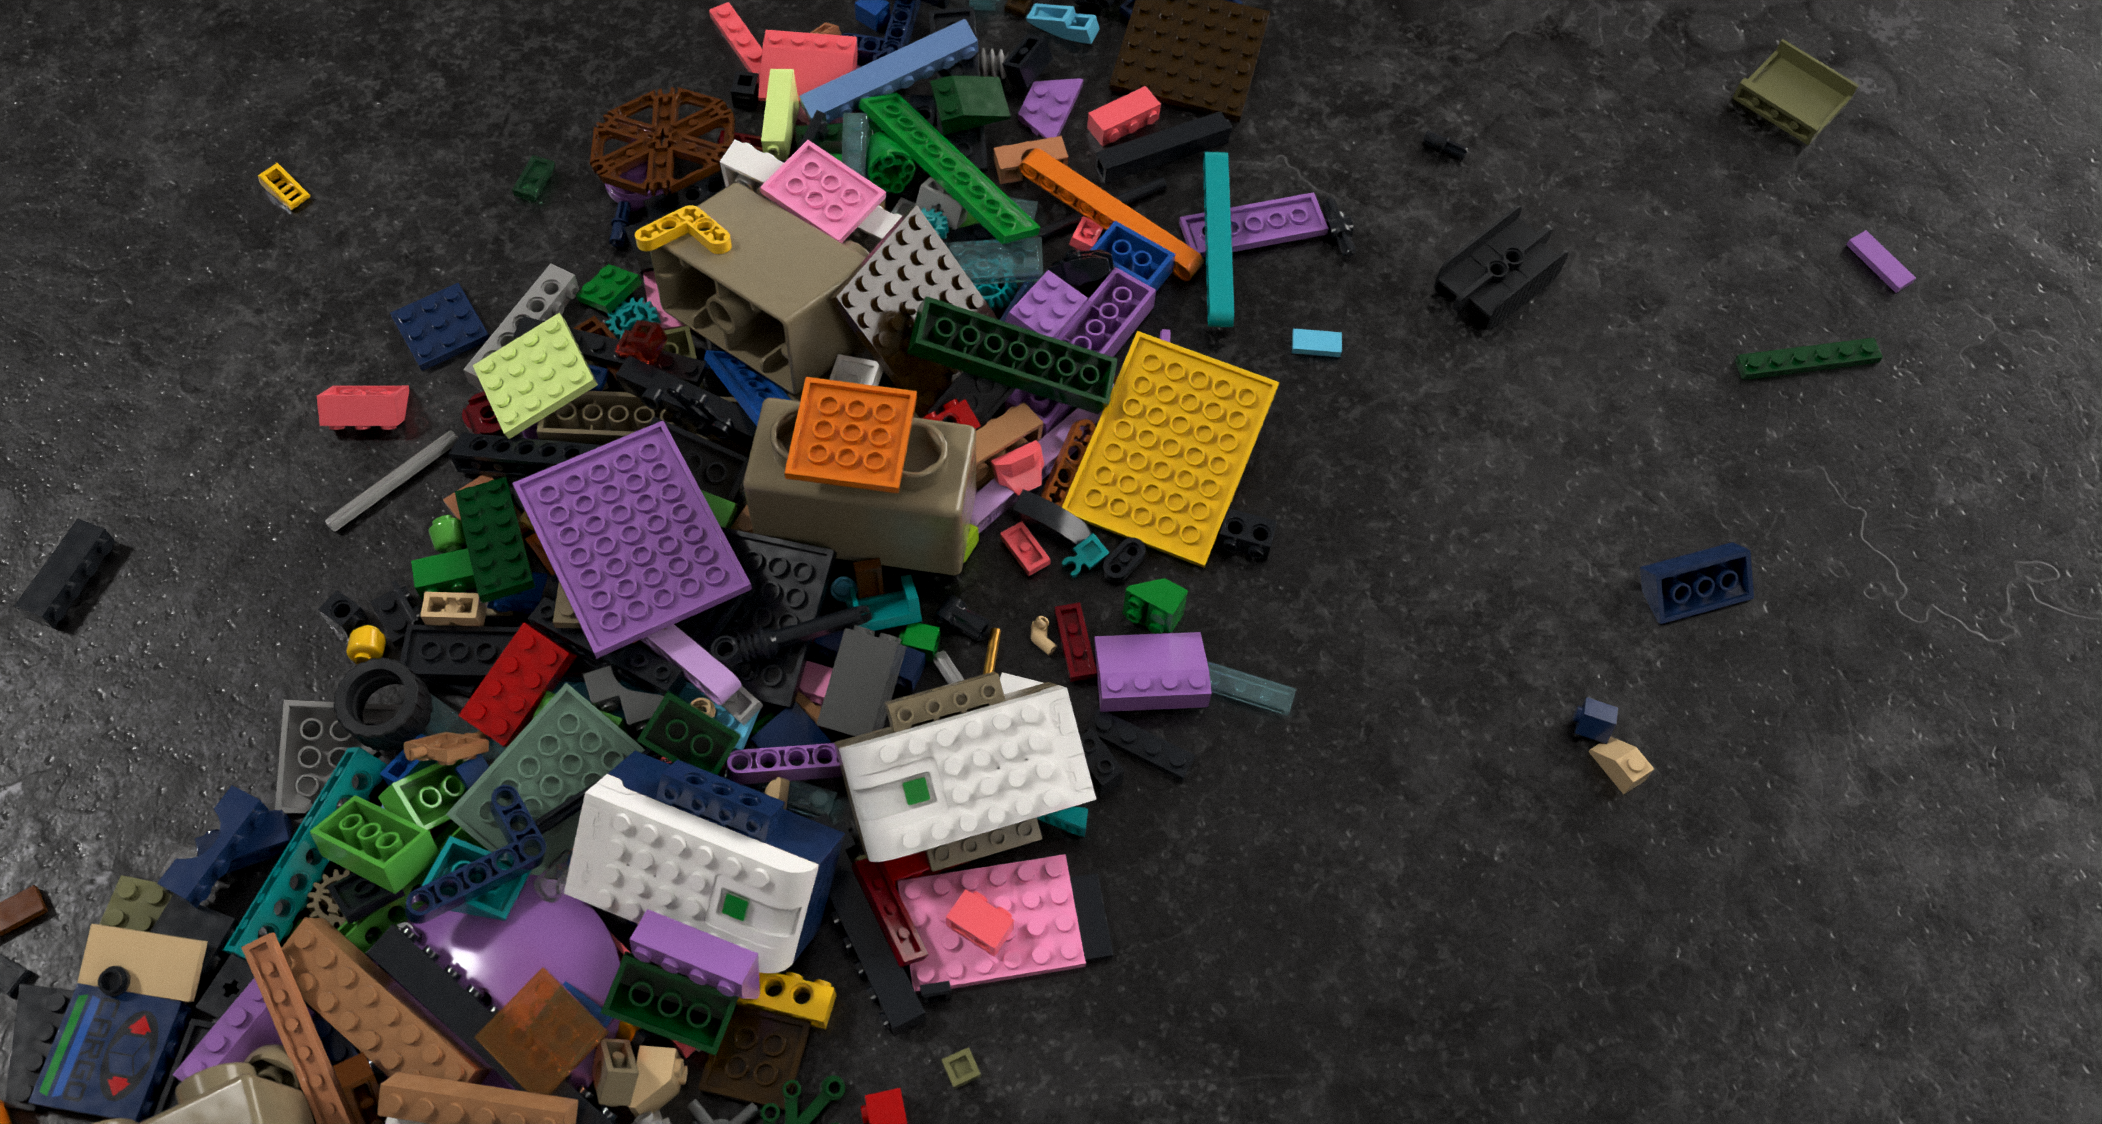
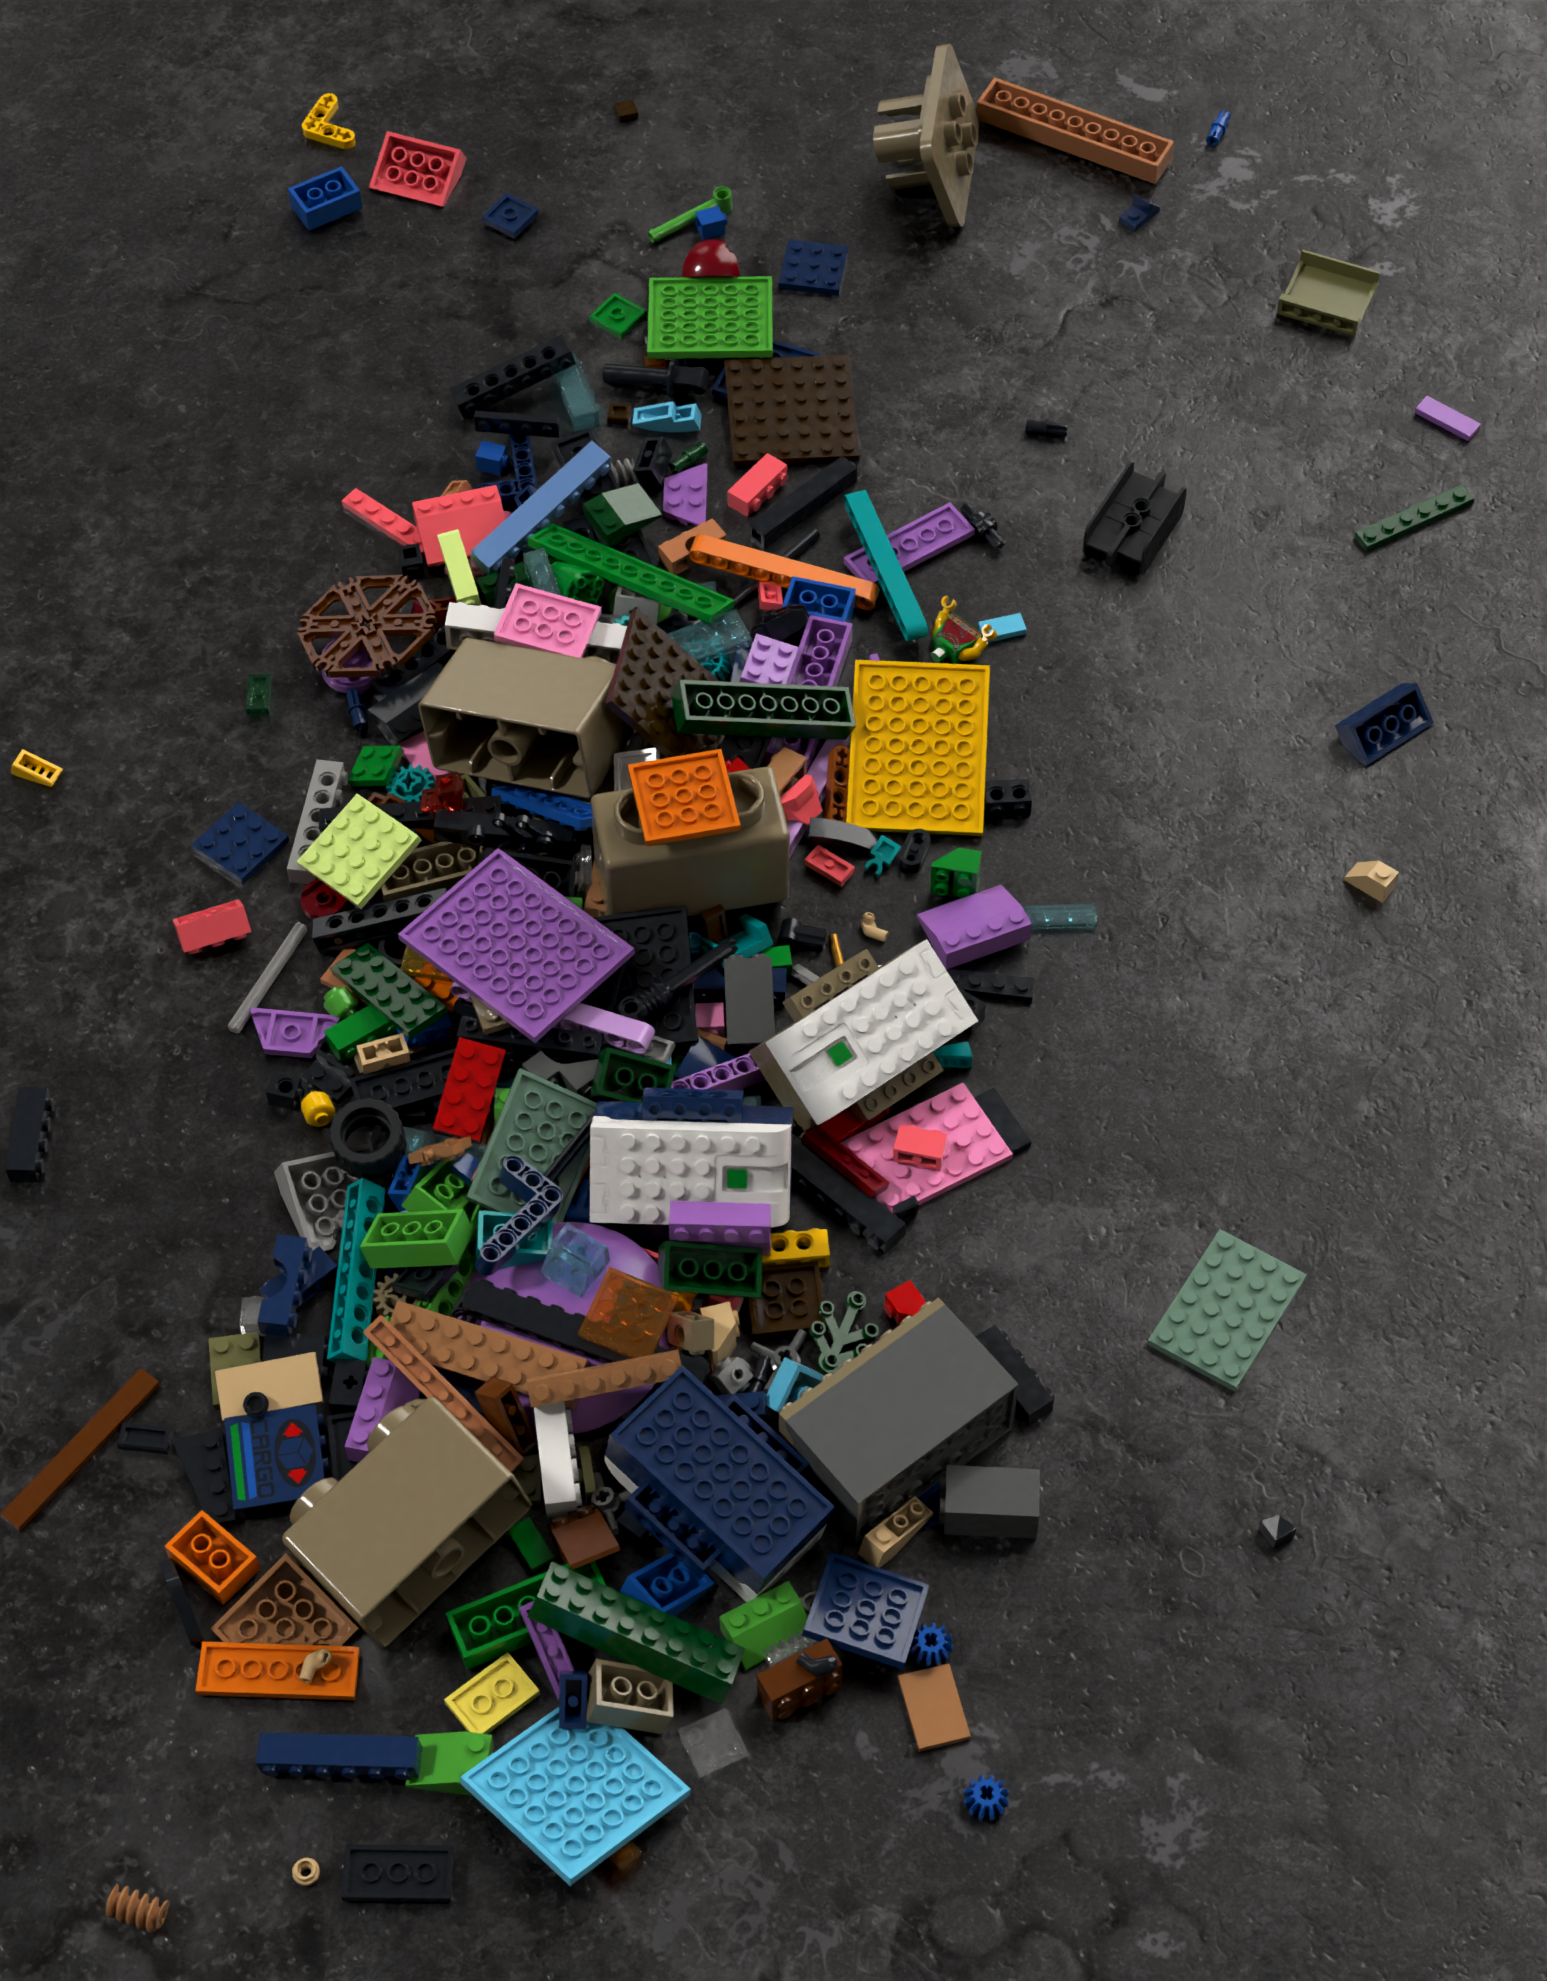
camera: 15 degrees left, 5 degrees down
clear brick [533,849,573,903] -> none
yellow beam [635,205,732,254] -> none
olive plate [941,1047,981,1090] -> none
dark red plate [1054,602,1097,682] -> none
dark blue brick [1573,697,1618,744] -> none
none -> medium lavender wing [250,1007,341,1058]
none -> clear light blue slope [540,1223,610,1298]
none -> dark green pin [669,442,708,474]
none -> torso [931,596,997,664]

